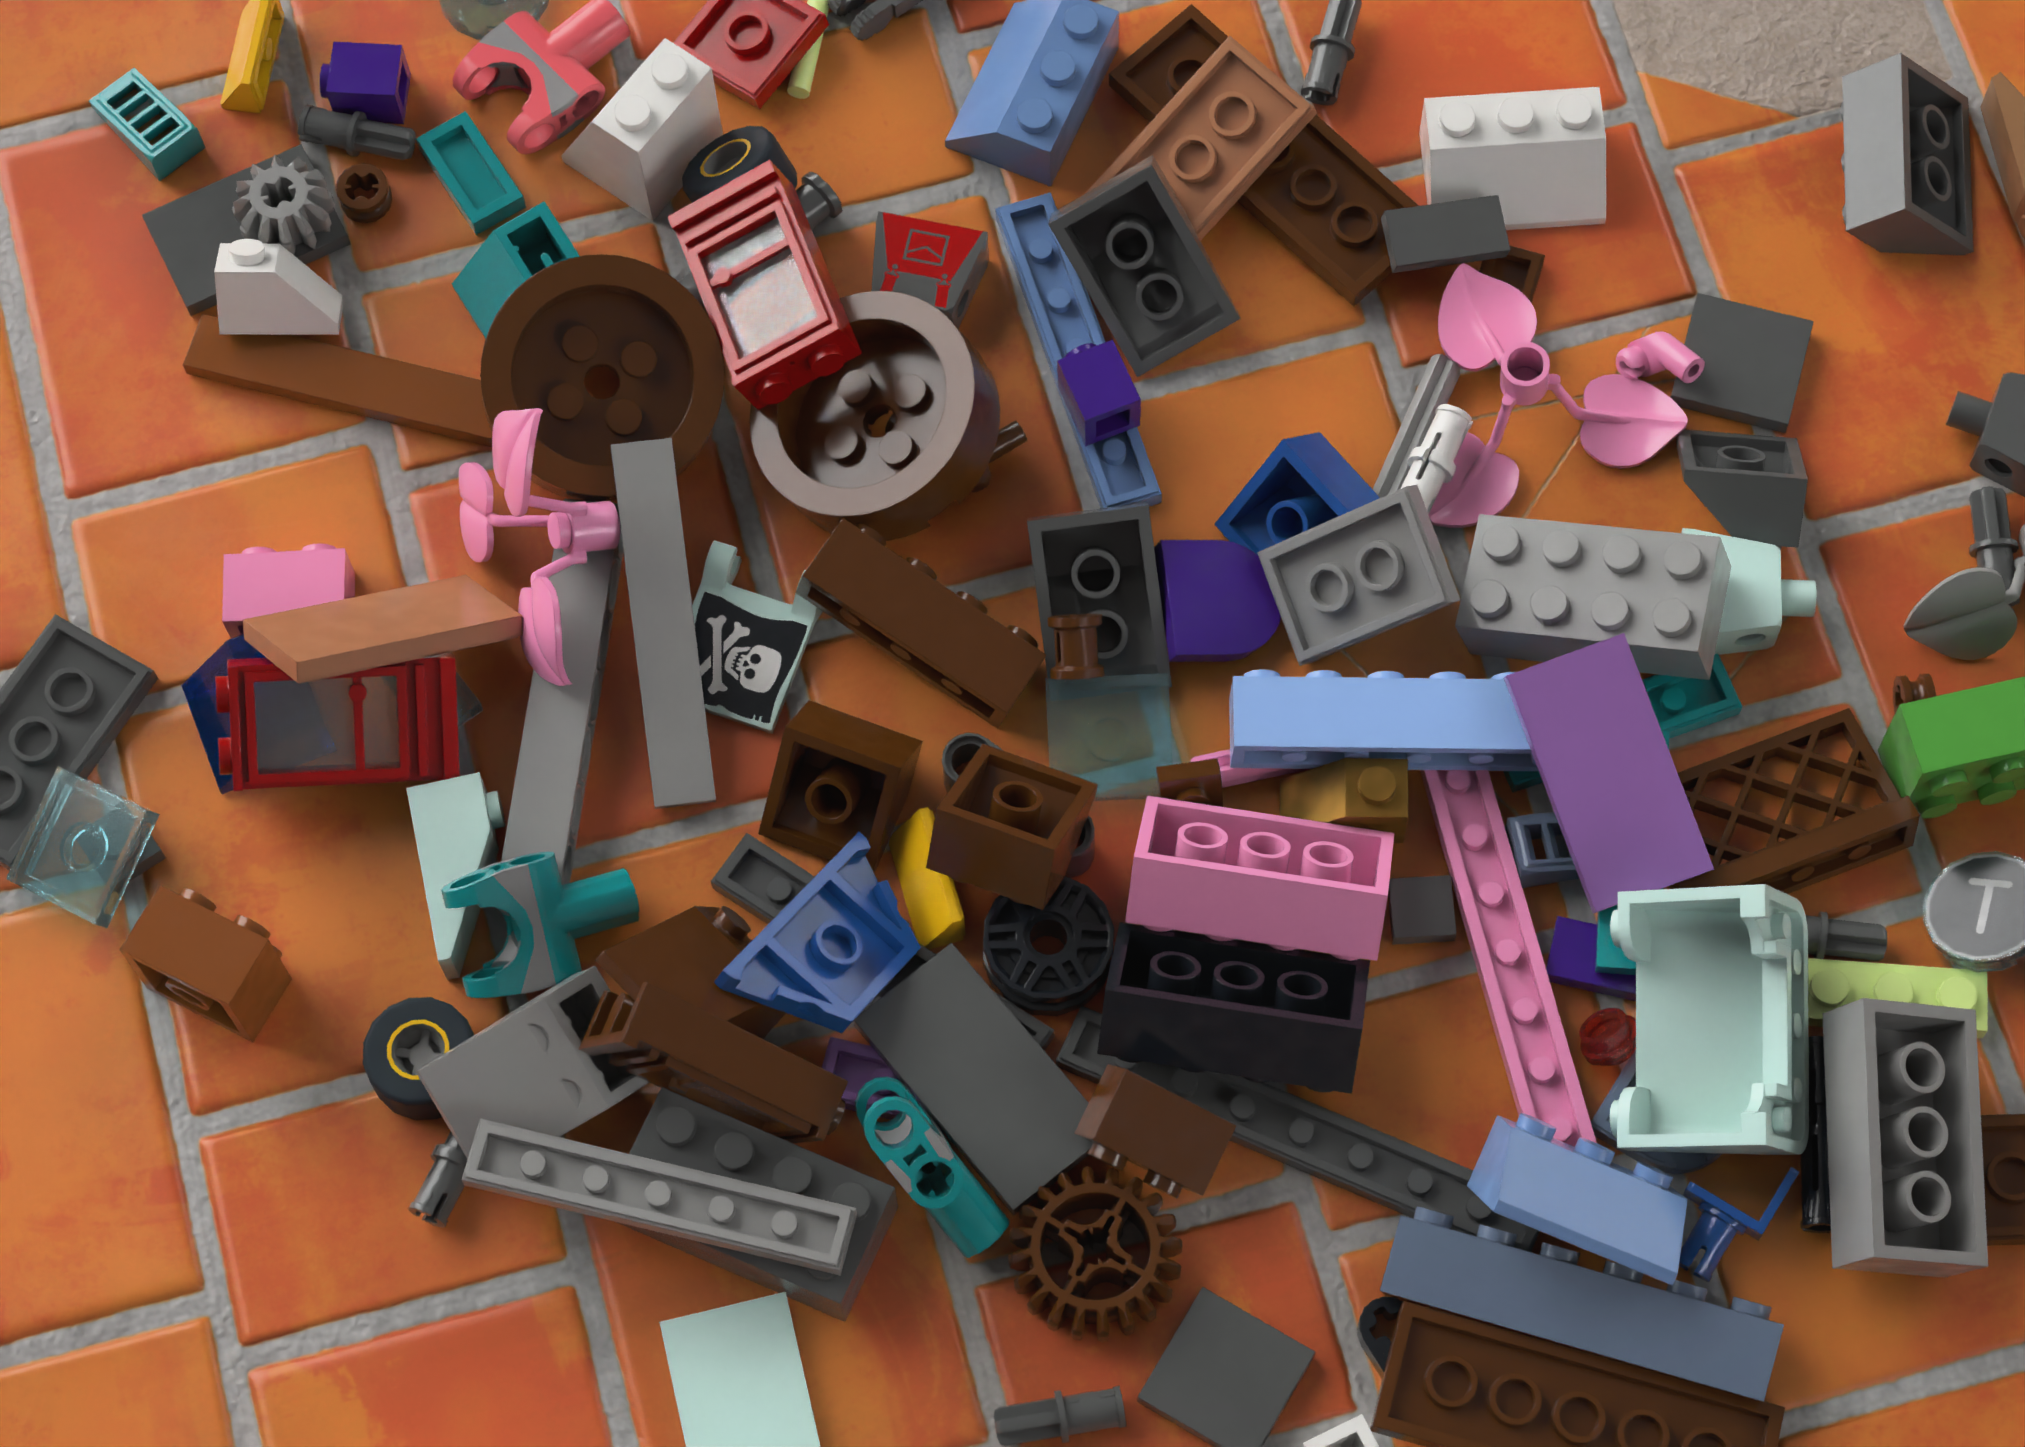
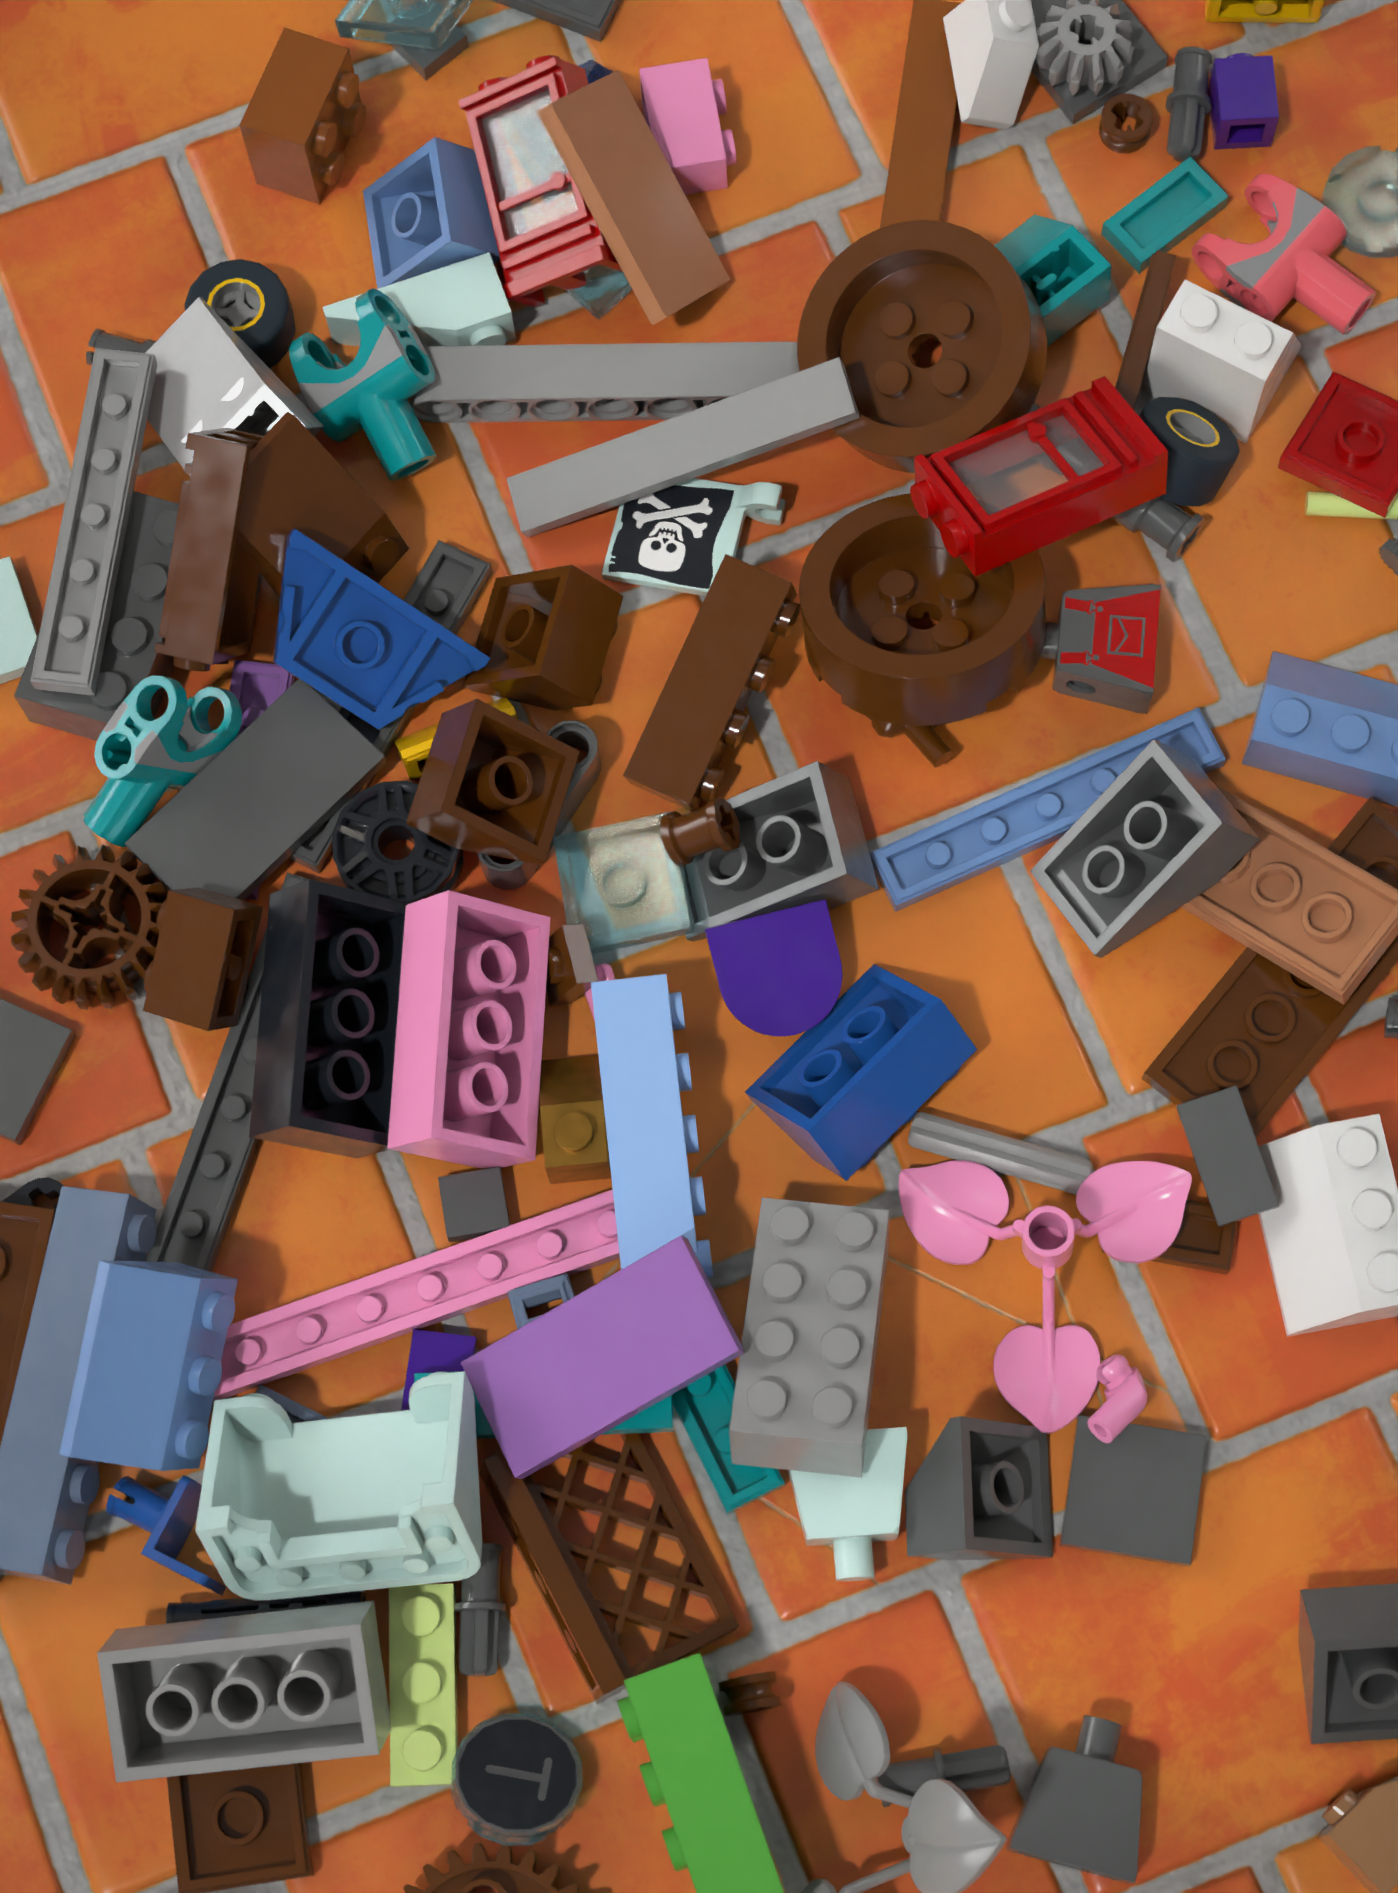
camera: 85 degrees right, 5 degrees up
bright pink plant [459,408,620,686] -> none
dark purple brick [1057,340,1141,446] -> none
light grey tile [1257,485,1460,666] -> none
white pin [1401,404,1473,514] -> none
clear red plate [1579,1008,1636,1066] -> none
none -> medium blue slope [363,137,500,289]
none -> reddish brown tile [1115,251,1176,411]

